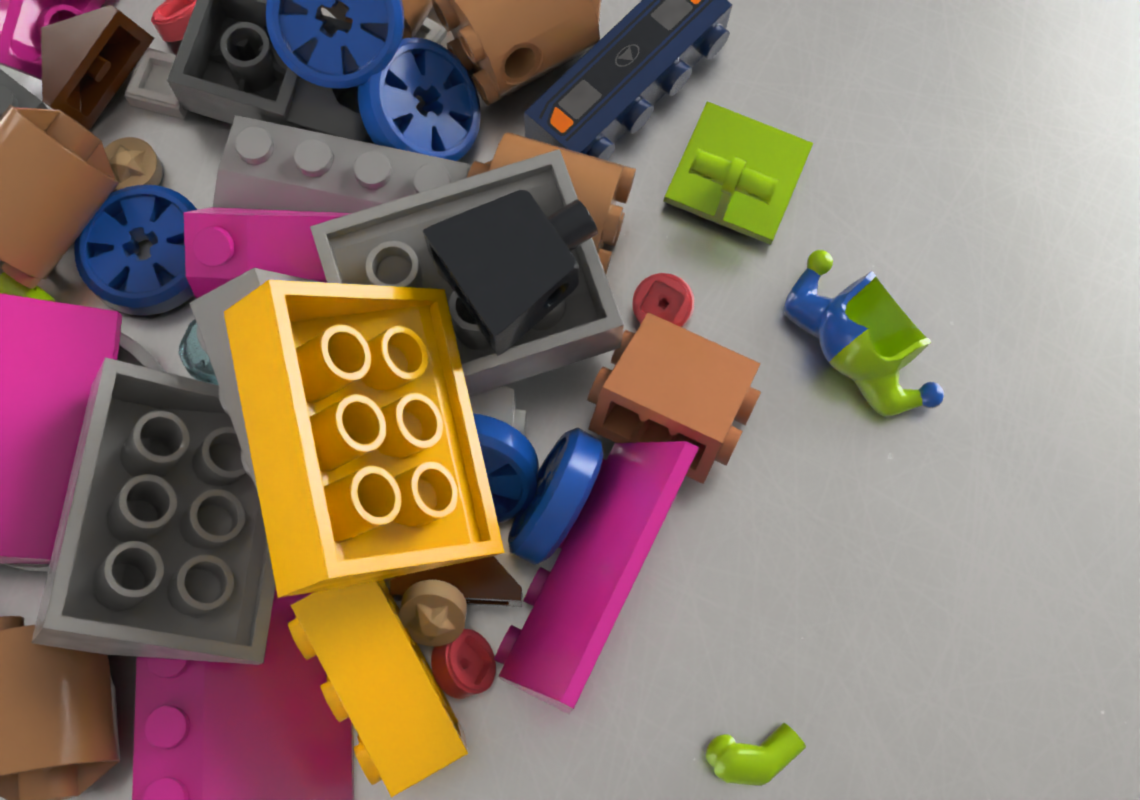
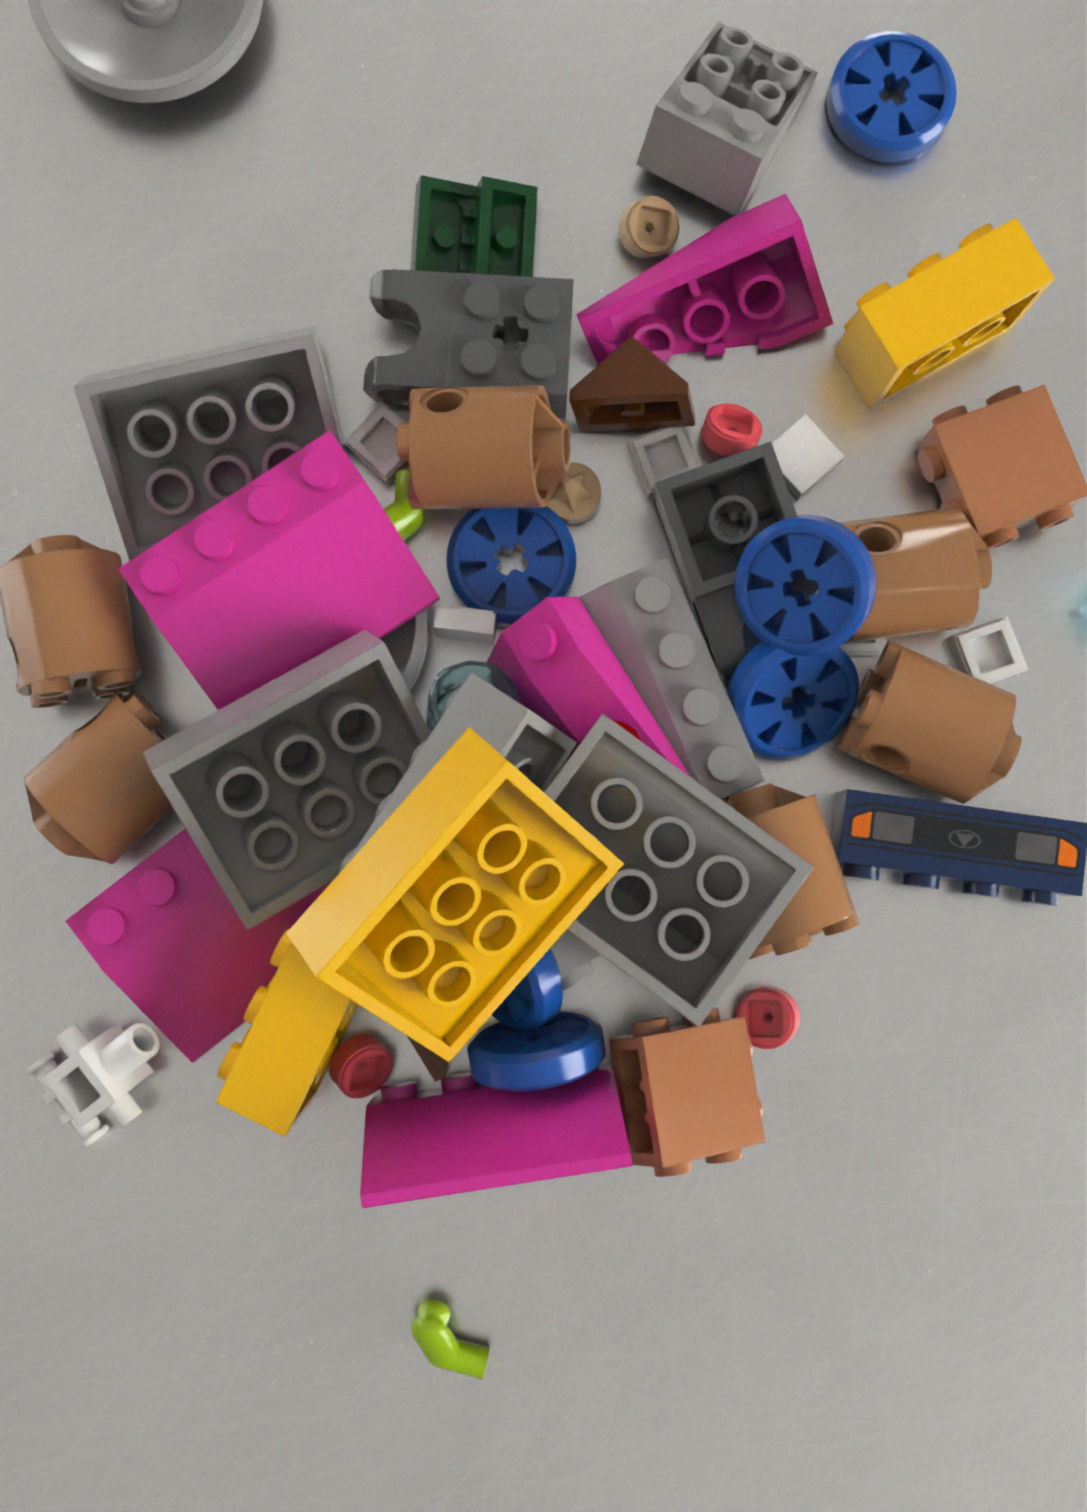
camera: 55 degrees right, 10 degrees up
tan tile [398,580,467,646] -> none
black torso [423,190,598,356] -> none
lime plate [663,101,813,245] -> none
lime piece [784,250,944,417] -> none
none -> white tile [433,604,497,645]

